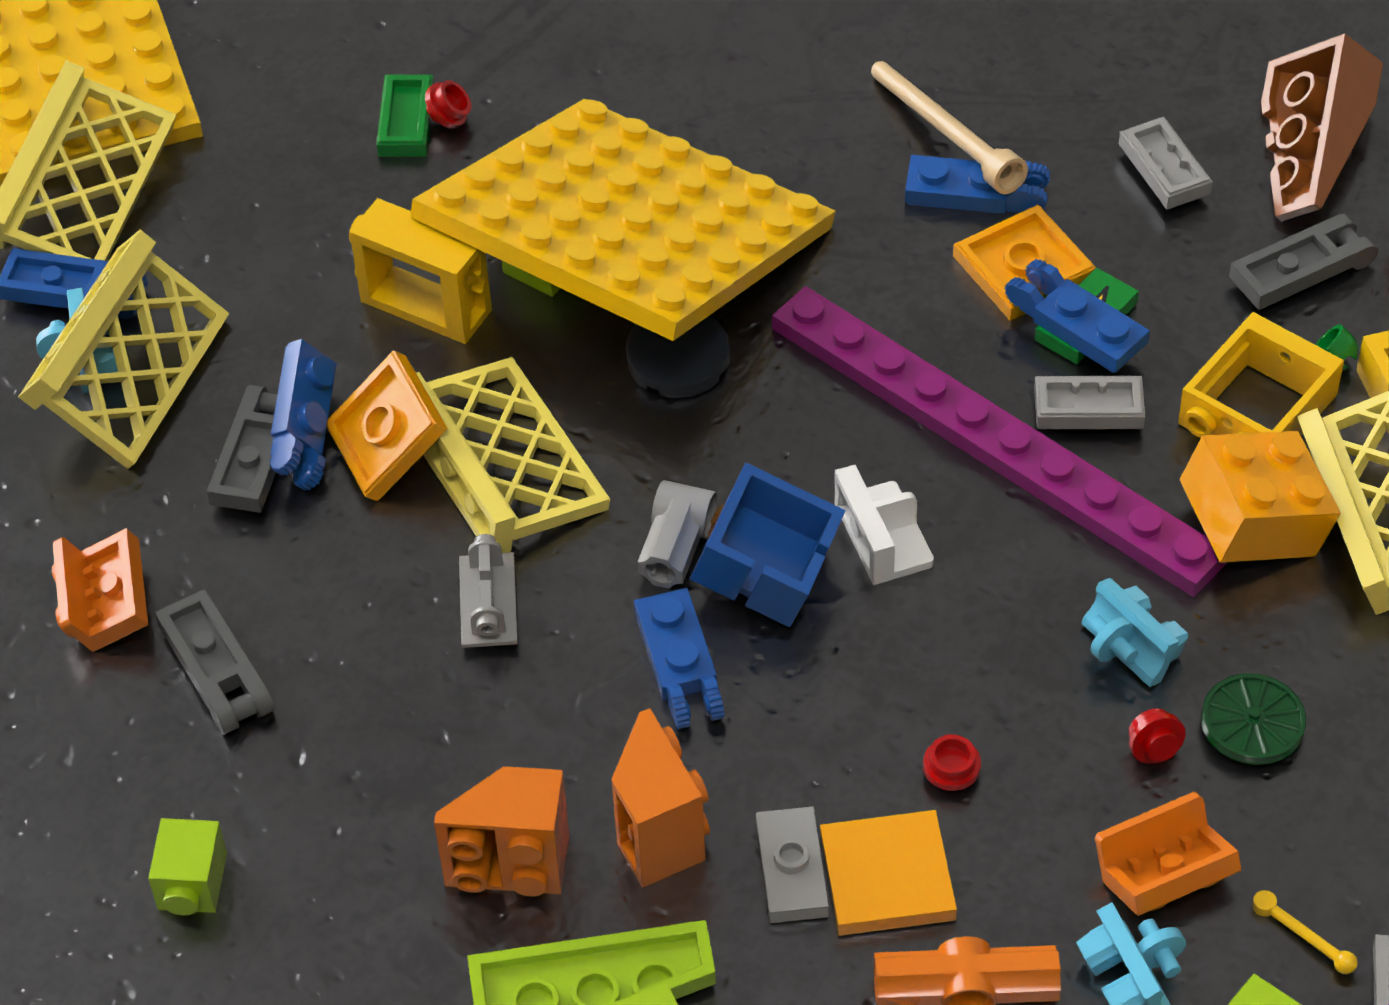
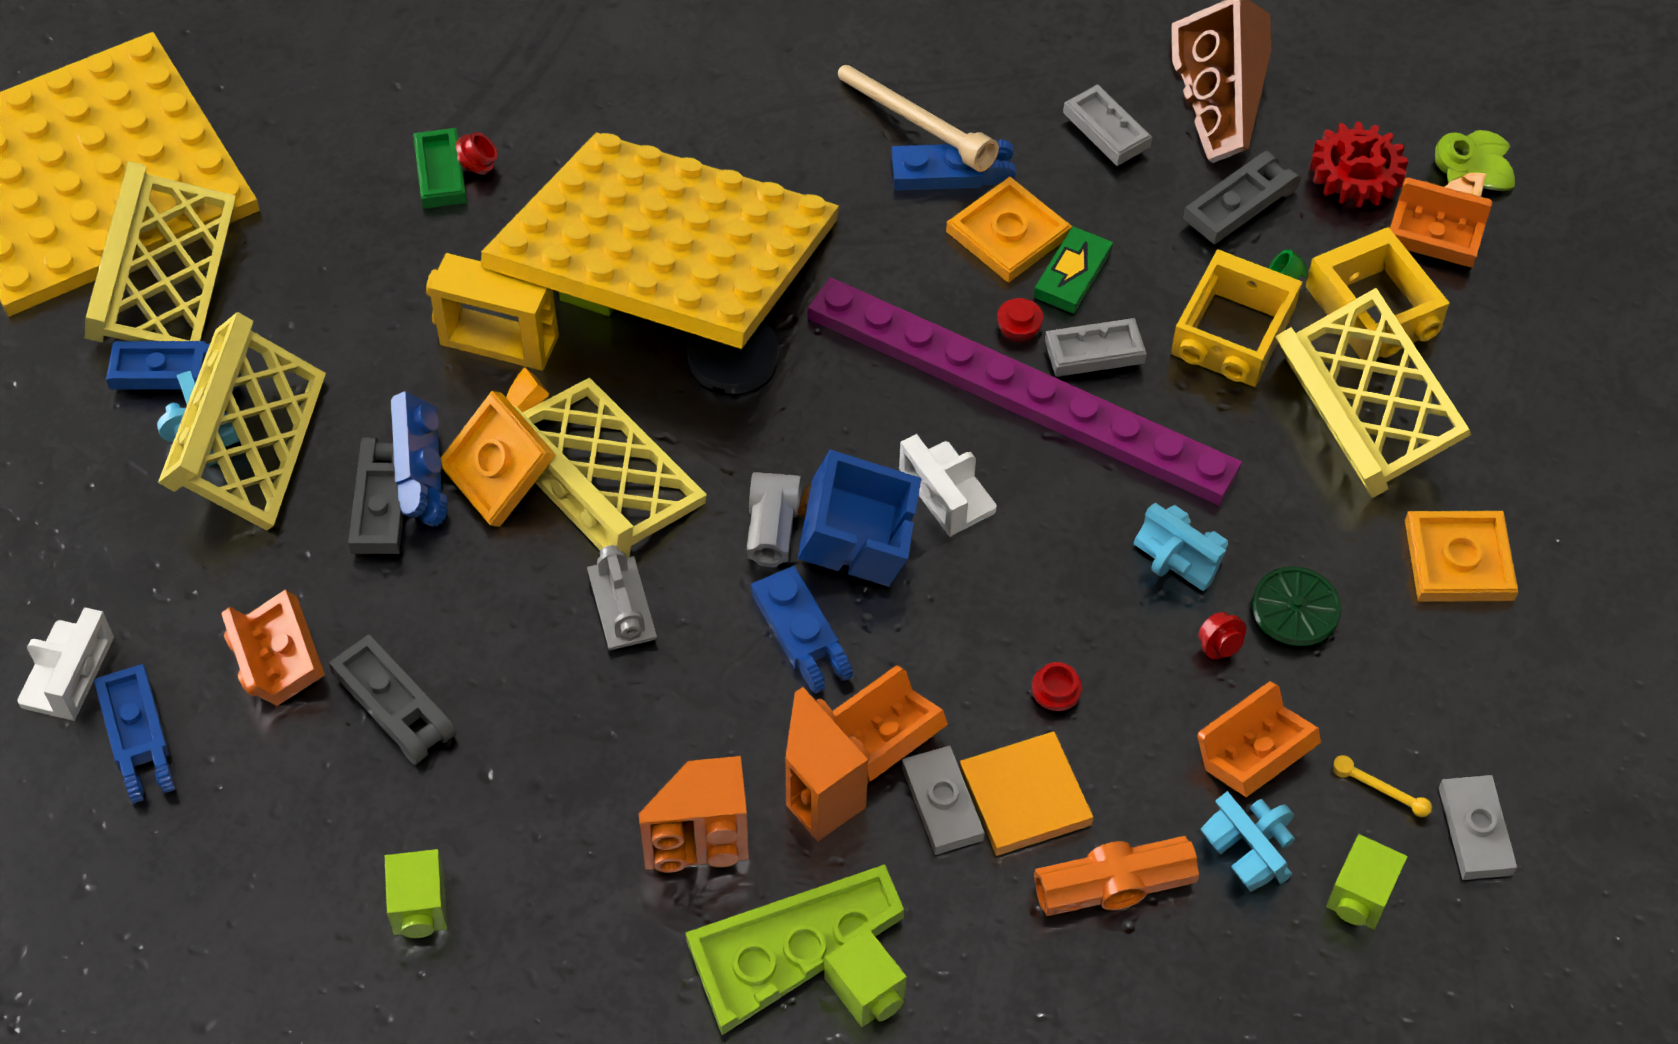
camera: 15 degrees left, 5 degrees up
blue hinge [1004,259,1150,373] -> none
light orange brick [1179,431,1341,563] -> none
none -> light orange tile [506,367,549,412]
none -> orange bracket [833,665,948,782]
none -> red plate [997,298,1043,342]

